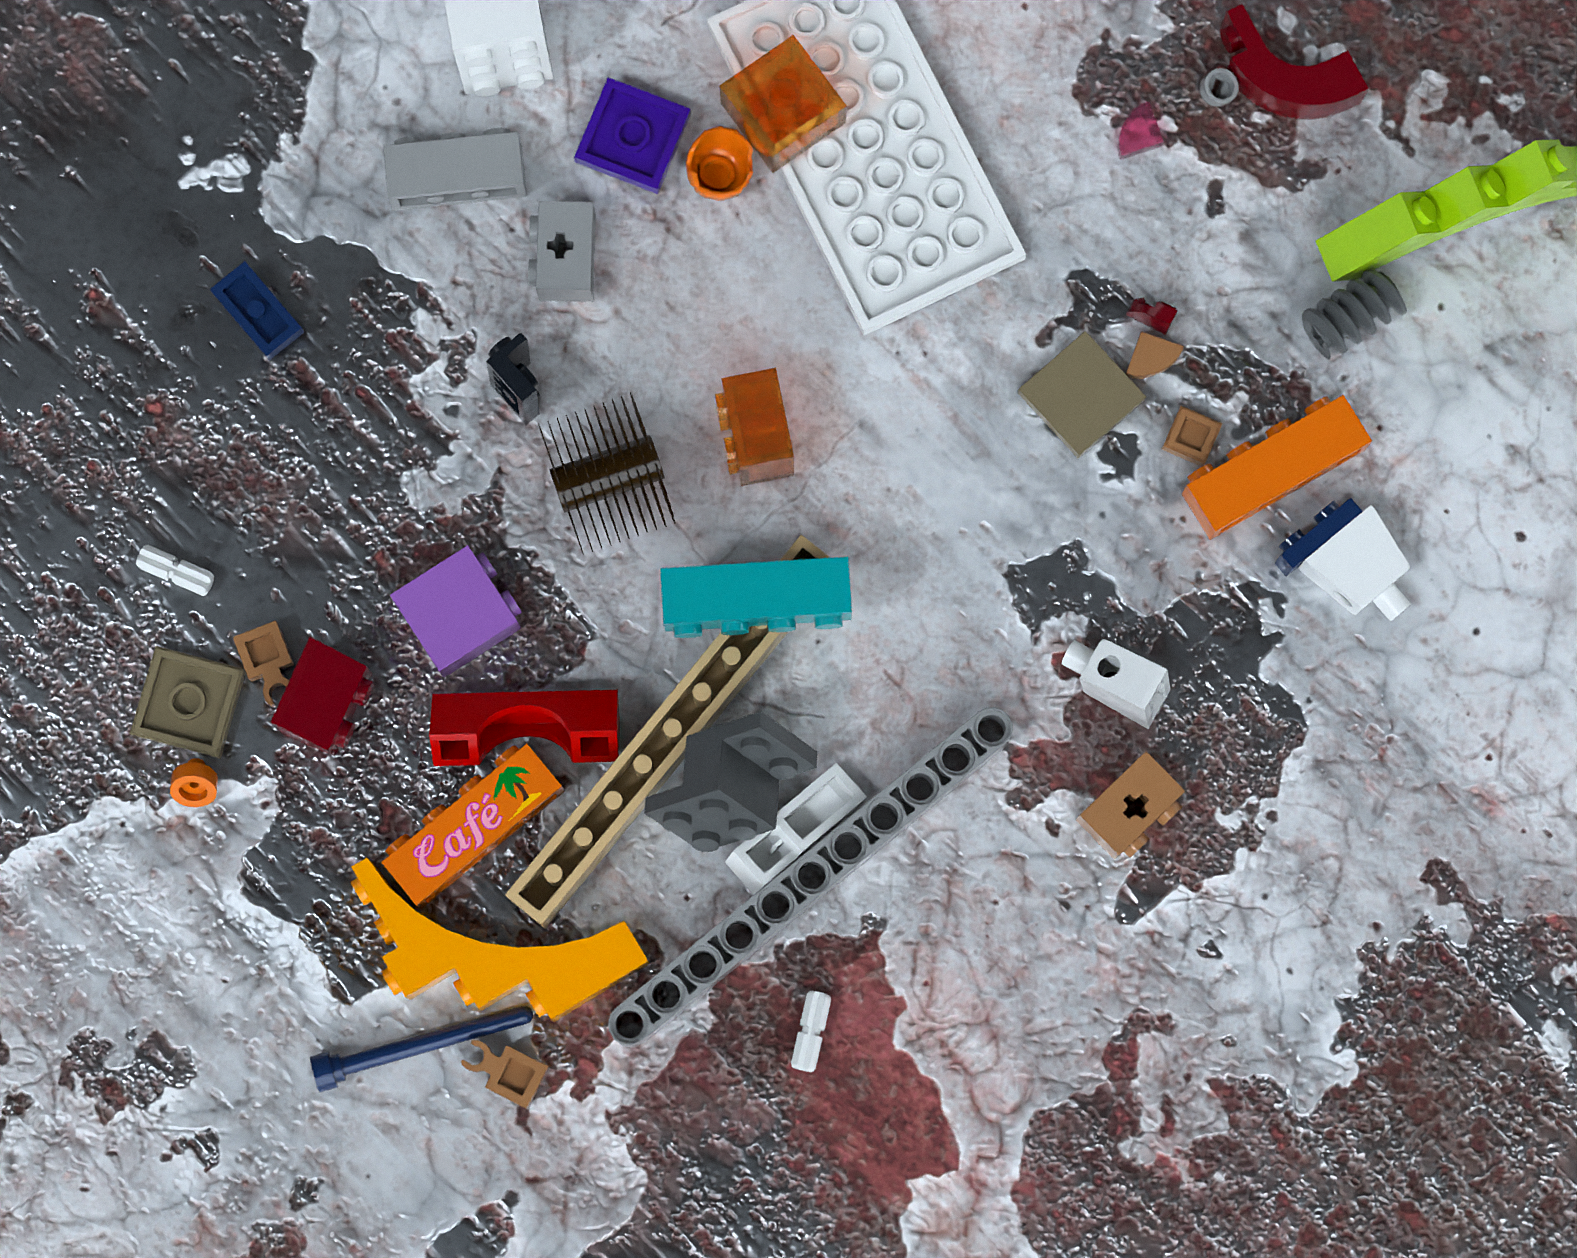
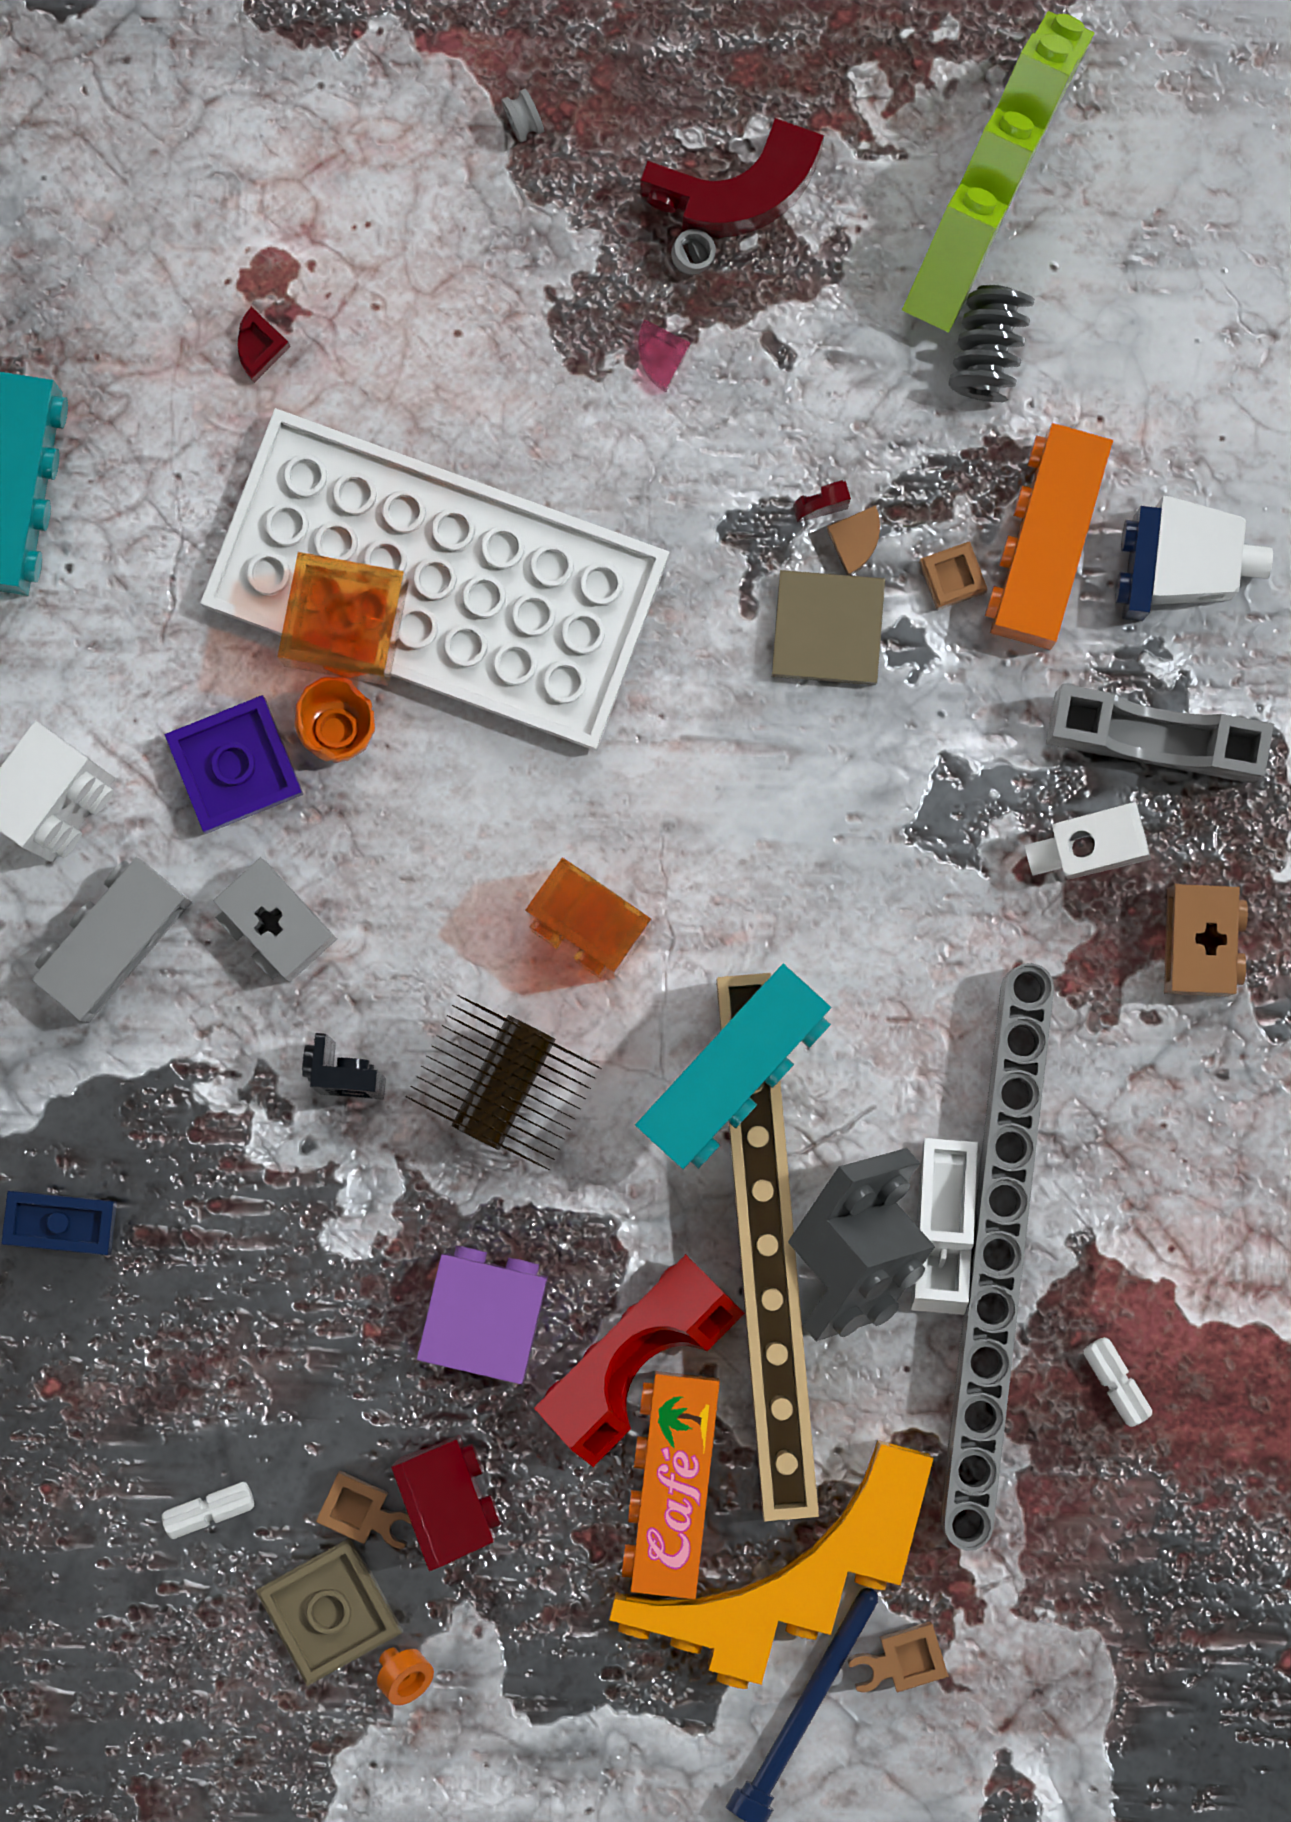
camera: 40 degrees left, 5 degrees up
none -> light grey arch [1046,684,1274,784]

